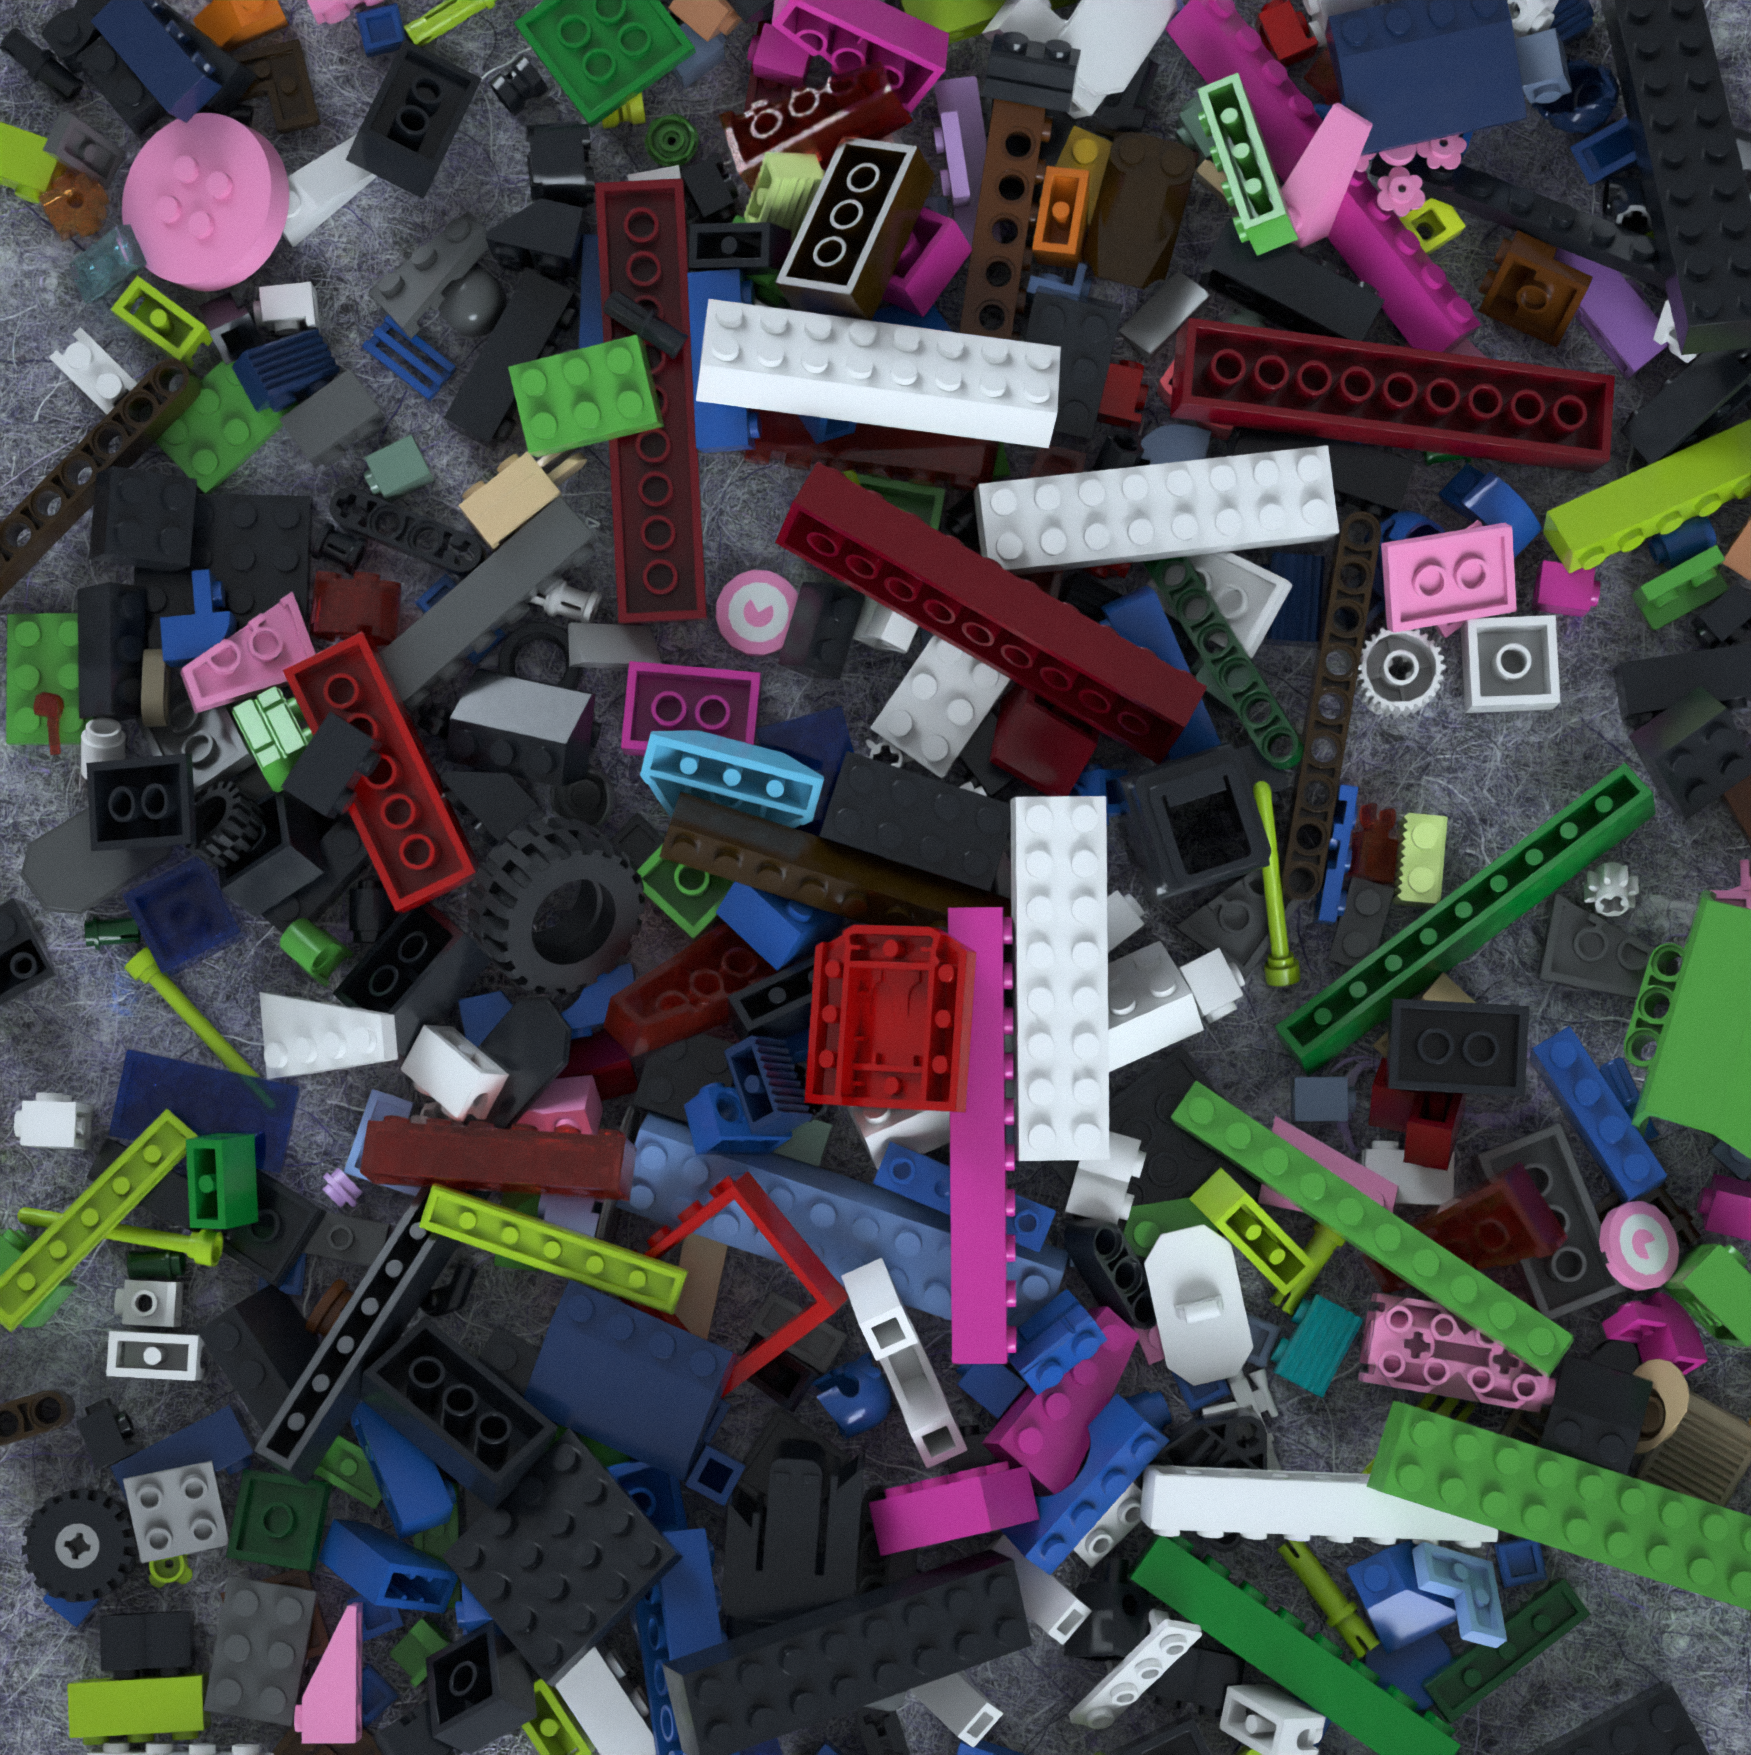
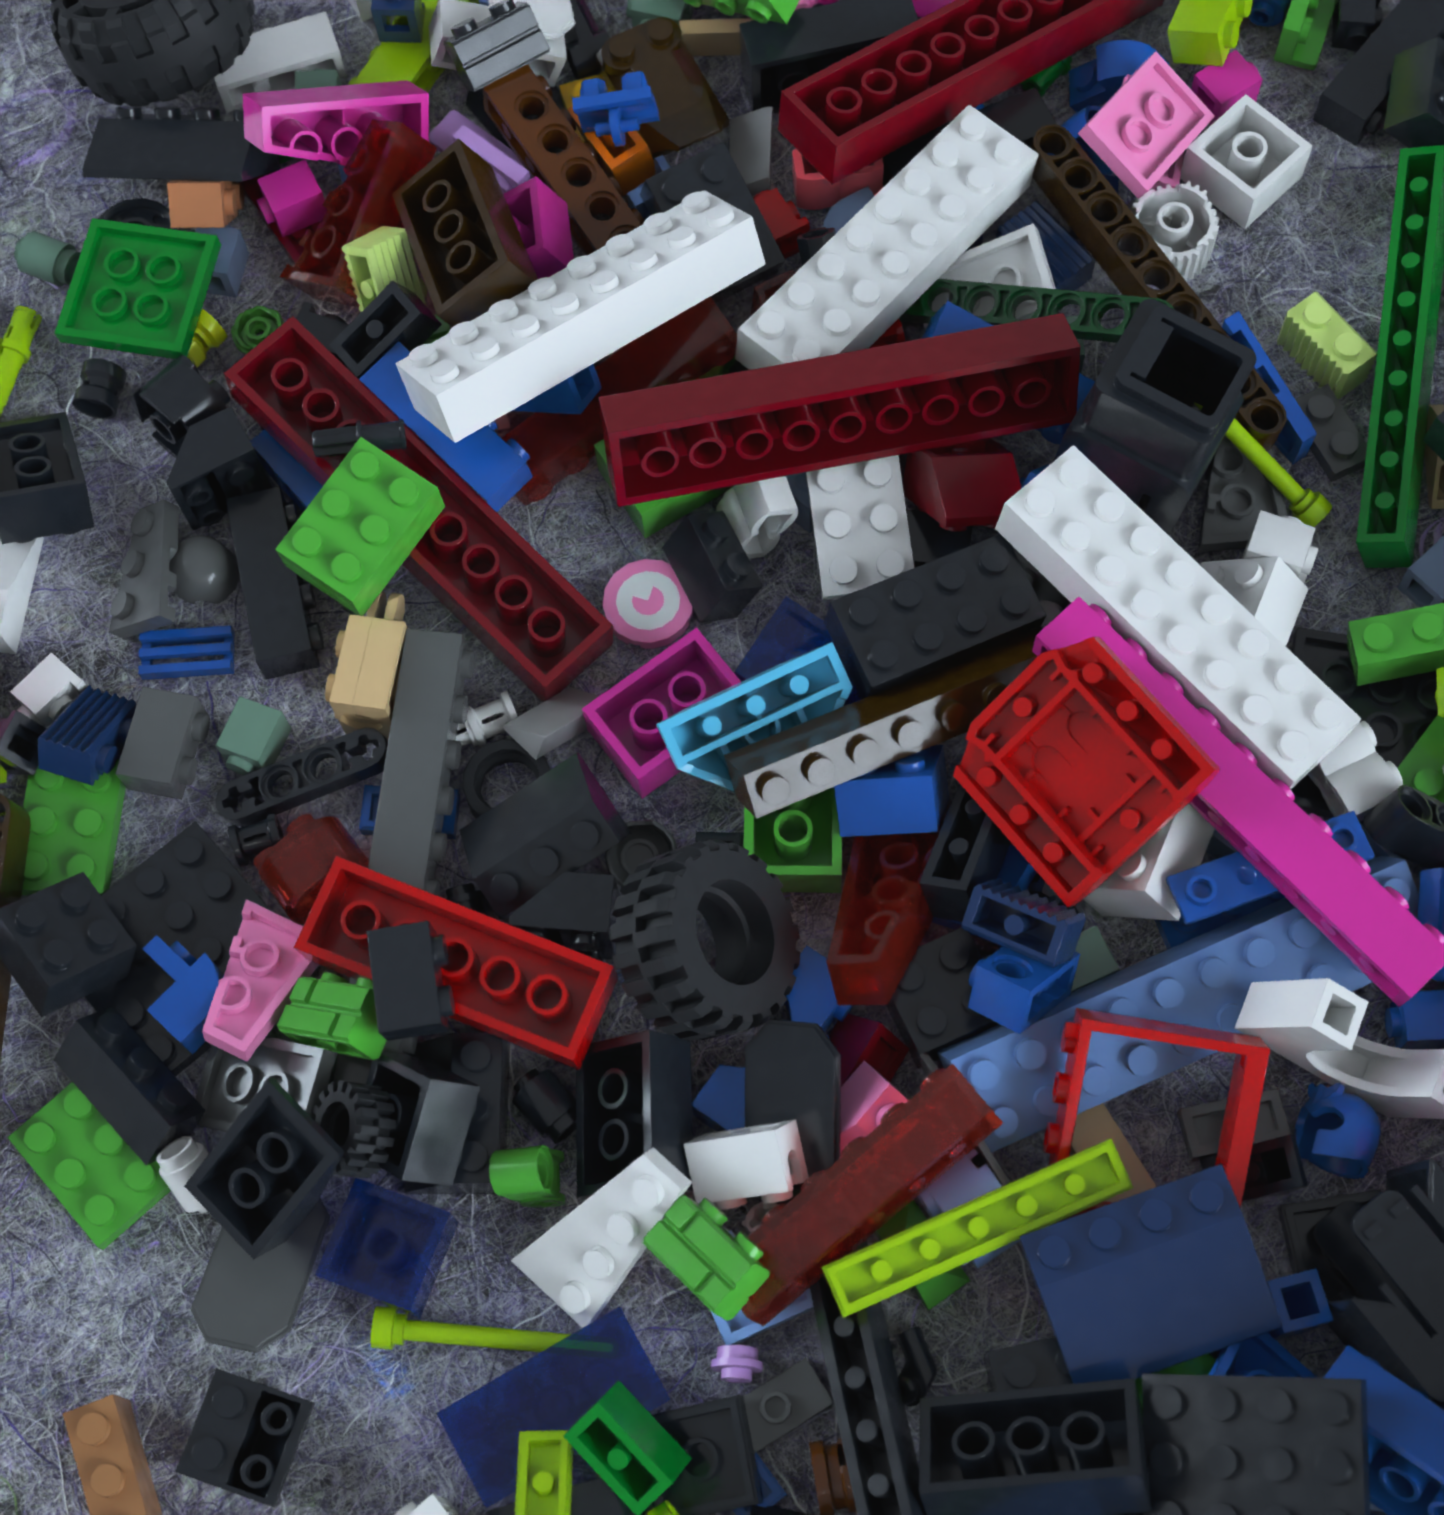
camera: 40 degrees left, 15 degrees down
clear red hand [34,692,64,755] -> none
dark green pin [84,915,141,950] -> none
dark tan beam [141,649,171,727] -> none
clear red plate [1348,803,1398,885] -> none
none -> blue hips [572,71,660,147]
none -> bright green brick [643,1195,770,1321]

